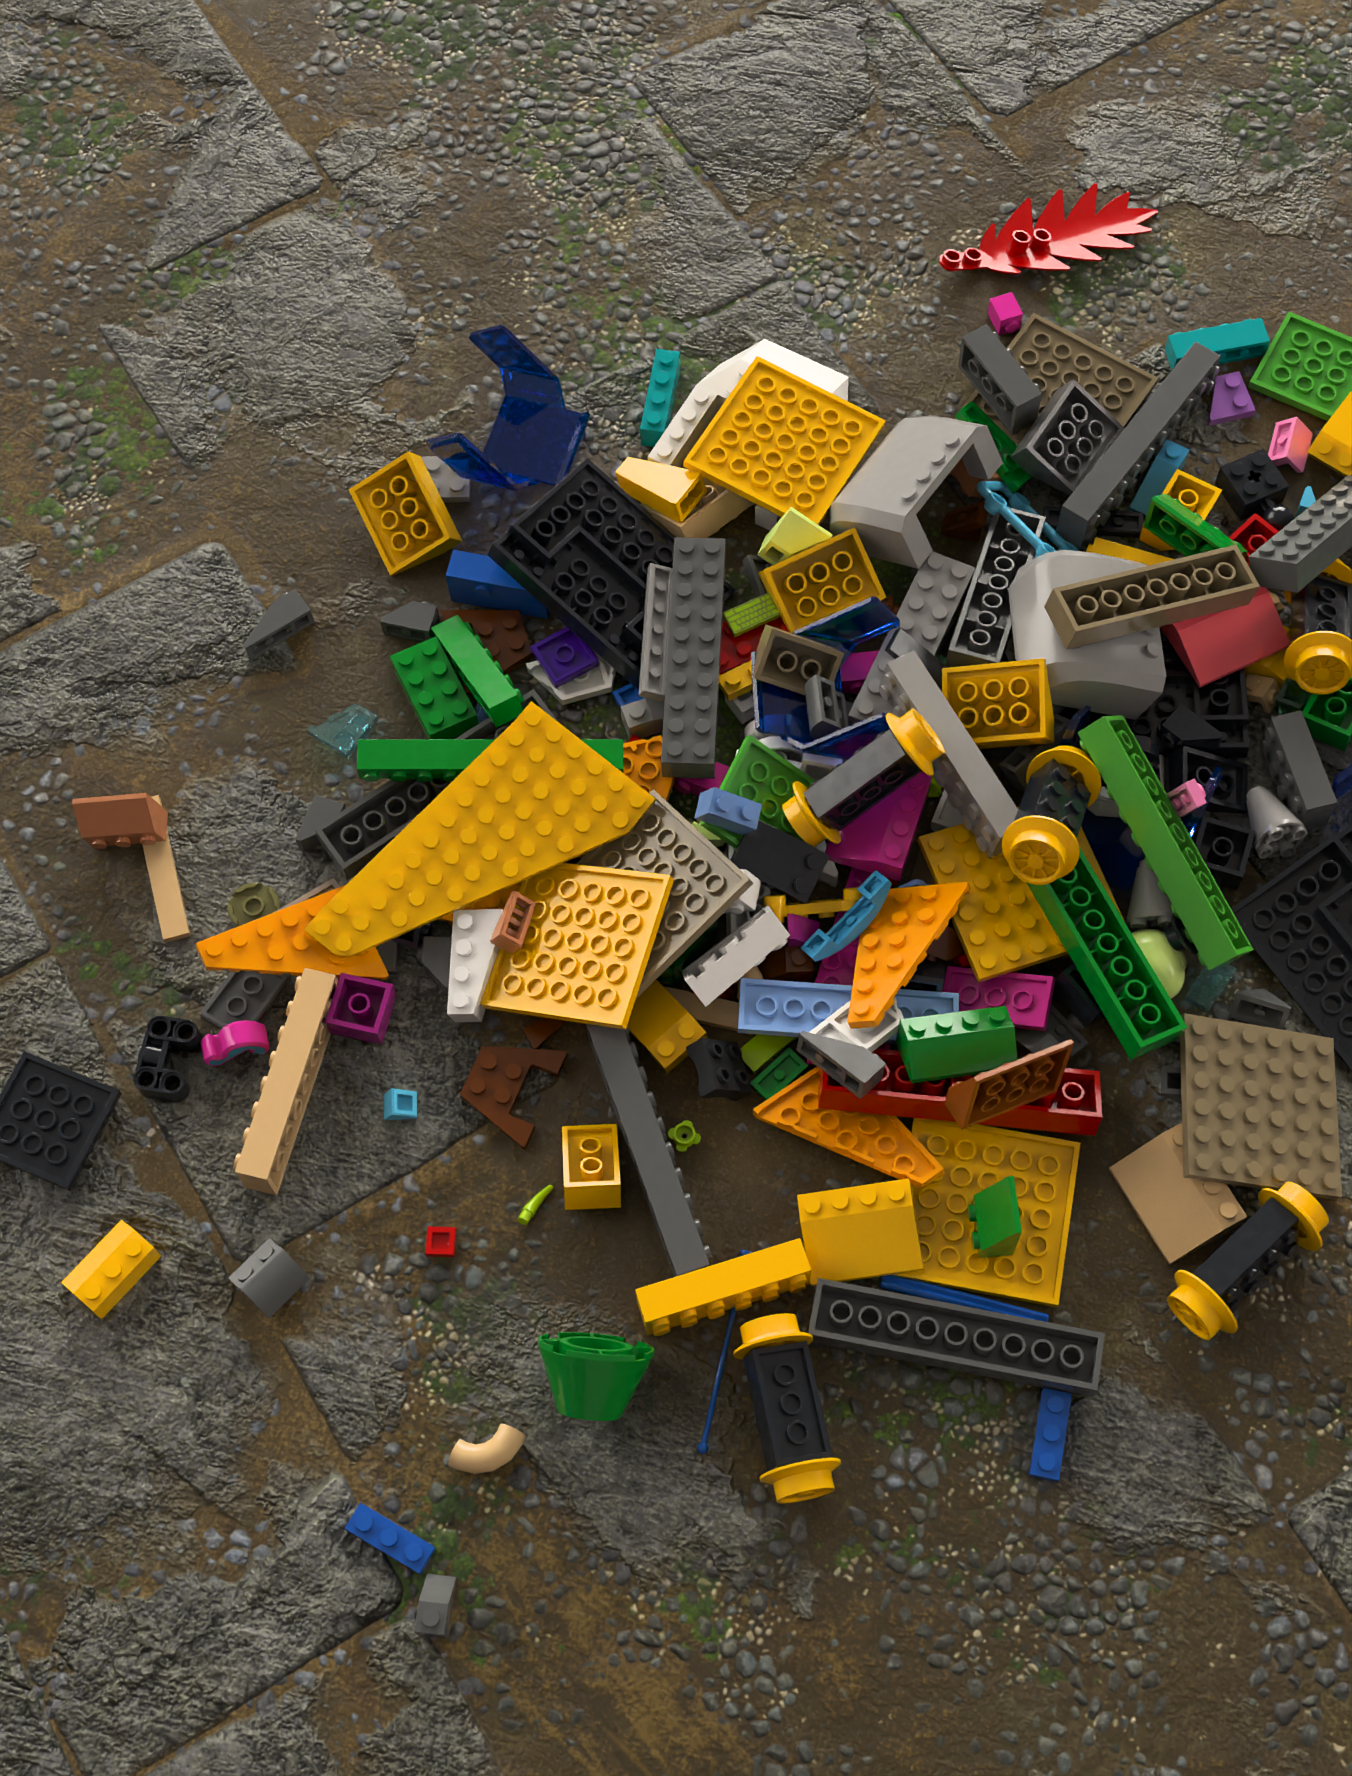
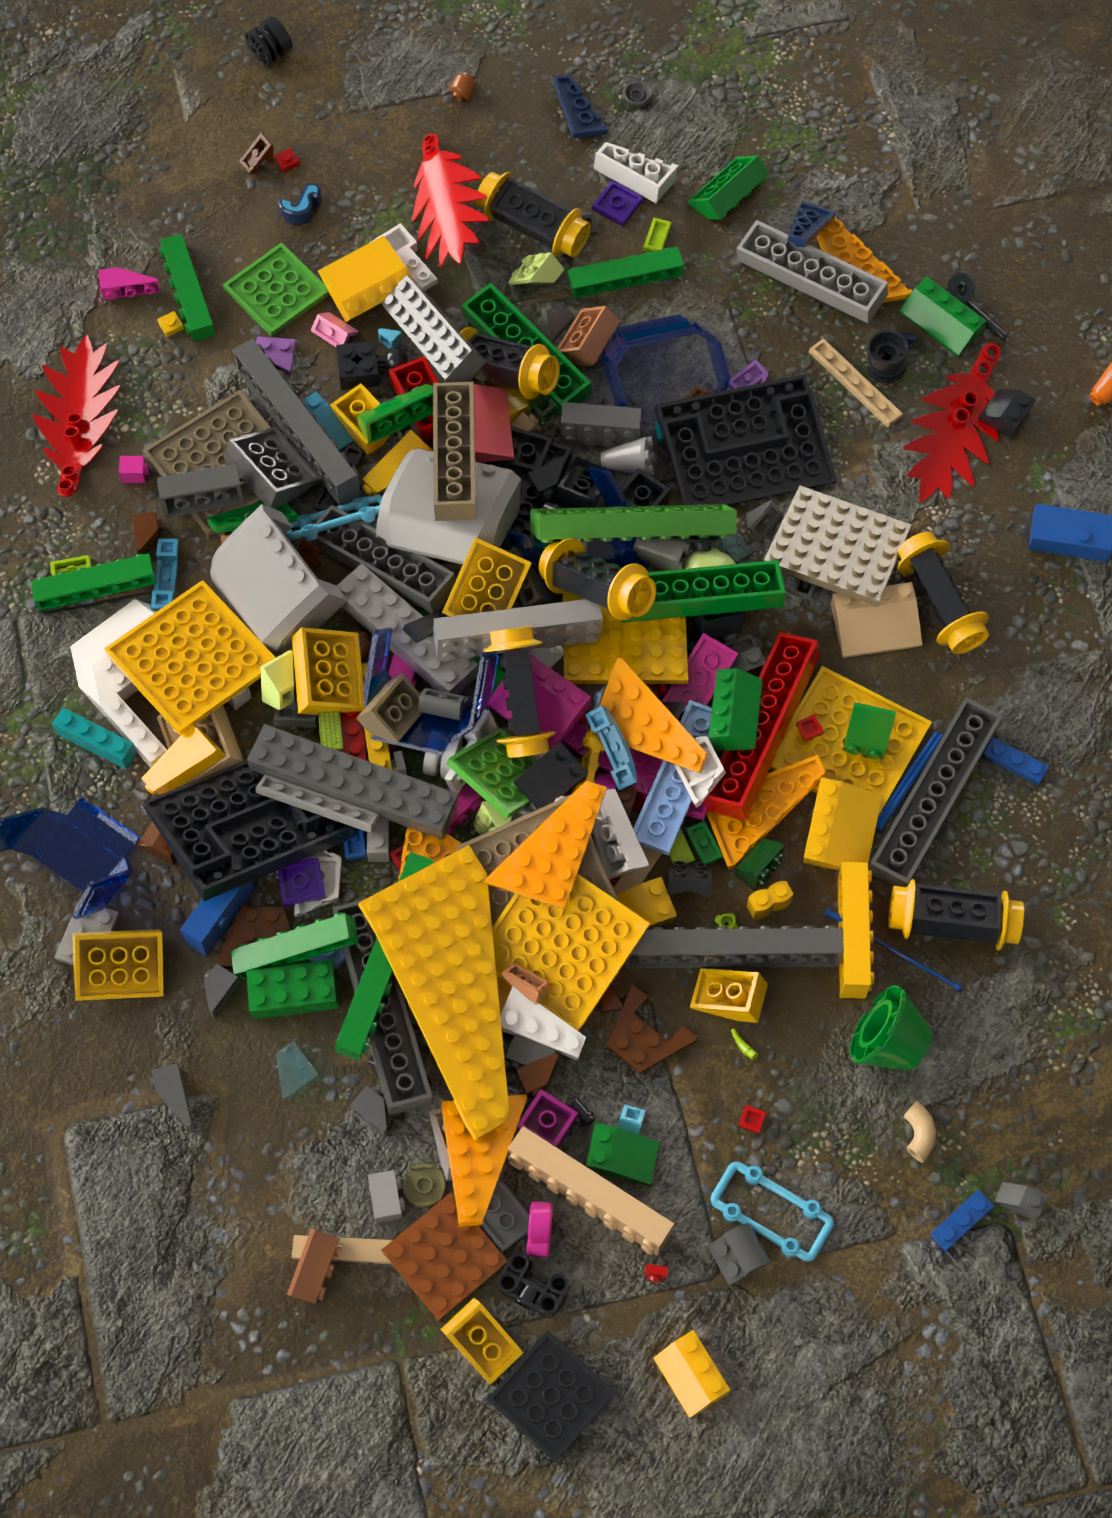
camera: 75 degrees left, 0 degrees up
medium blue brick [694,787,762,835] -> none
slope [796,1031,886,1099] -> none
dark orange slope [944,1039,1074,1130] -> none
teal brick [1165,318,1270,370] -> none
bright pink plate [1167,778,1207,817] -> none
none -> green brick [31,553,157,611]
none -> lime tile [50,555,92,576]
none -> dark pink slope [98,267,160,300]
none -> reddish brown slope [132,512,163,555]
none -> dark azure slope [151,538,179,610]
none -> yellow plate [157,311,184,337]
none -> green brick [158,234,215,341]
none -> light grey brick [368,1170,406,1223]
none -> dark orange plate [381,1192,508,1321]
none -> yellow slope [440,1298,523,1385]
none -> light orange wing [485,781,607,910]
none -> reddish brown slope [516,1052,558,1098]
none -> black pin [569,1098,596,1127]
none -> green slope [586,1123,659,1186]
none -> red plate [644,1264,668,1283]
none -> medium azure bar [710,1162,834,1261]
none -> dark green slope [735,838,784,891]
none -> yellow brick [747,881,793,919]
none -> red plate [796,714,824,742]

